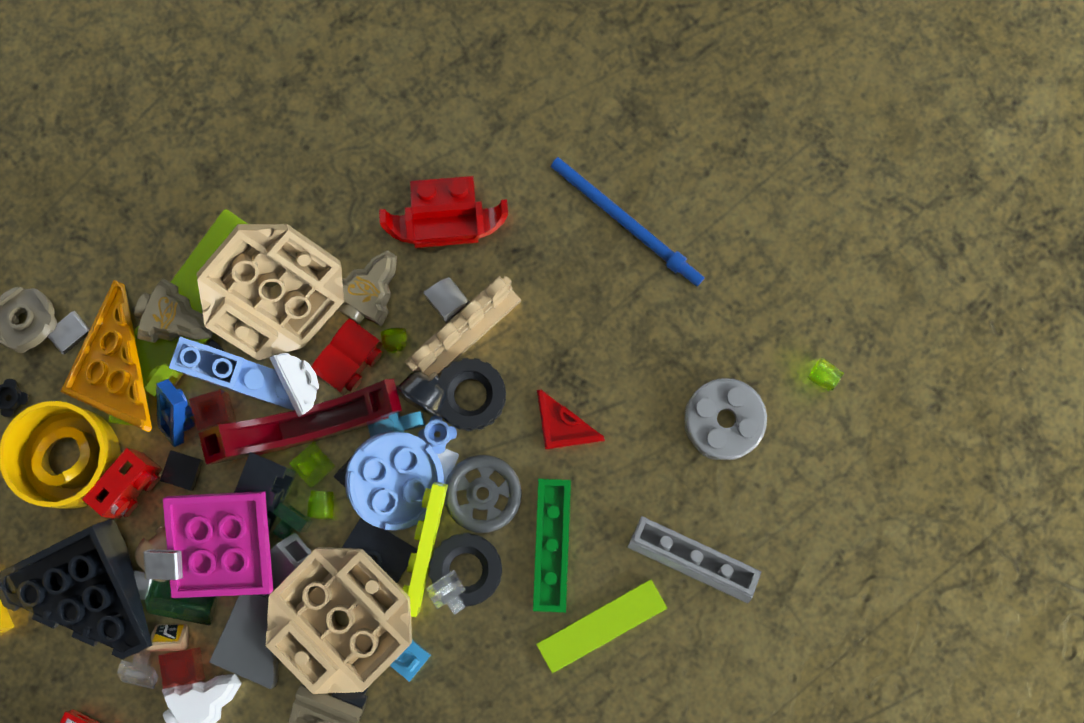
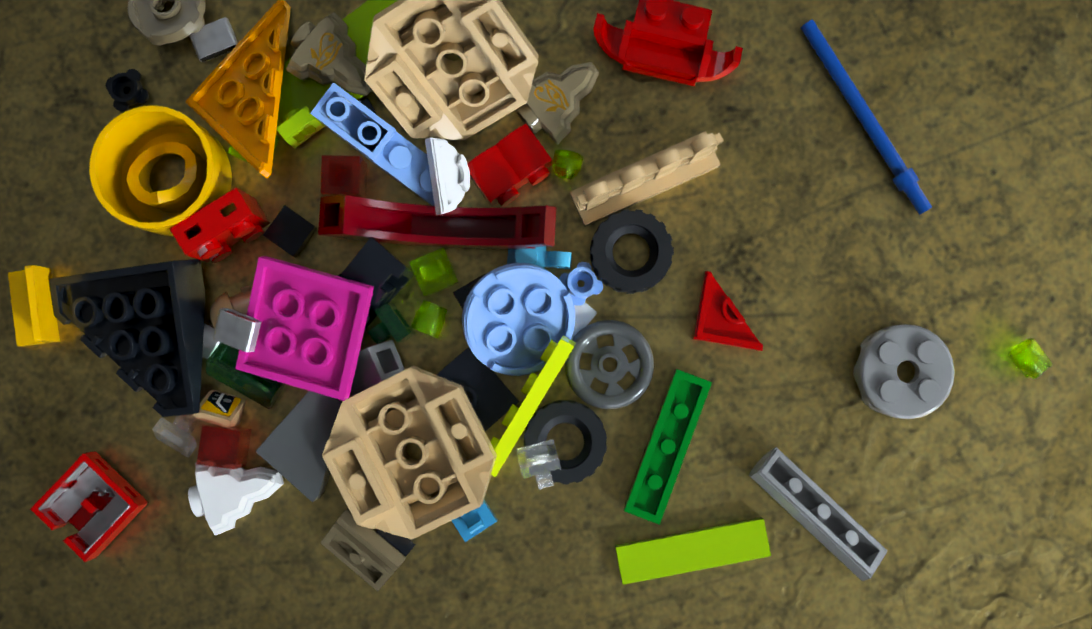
camera: 20 degrees right, 5 degrees up
blue plate [156,379,195,447] -> none
black piece [396,371,447,417] -> none
light grey brick [423,277,470,323] -> none

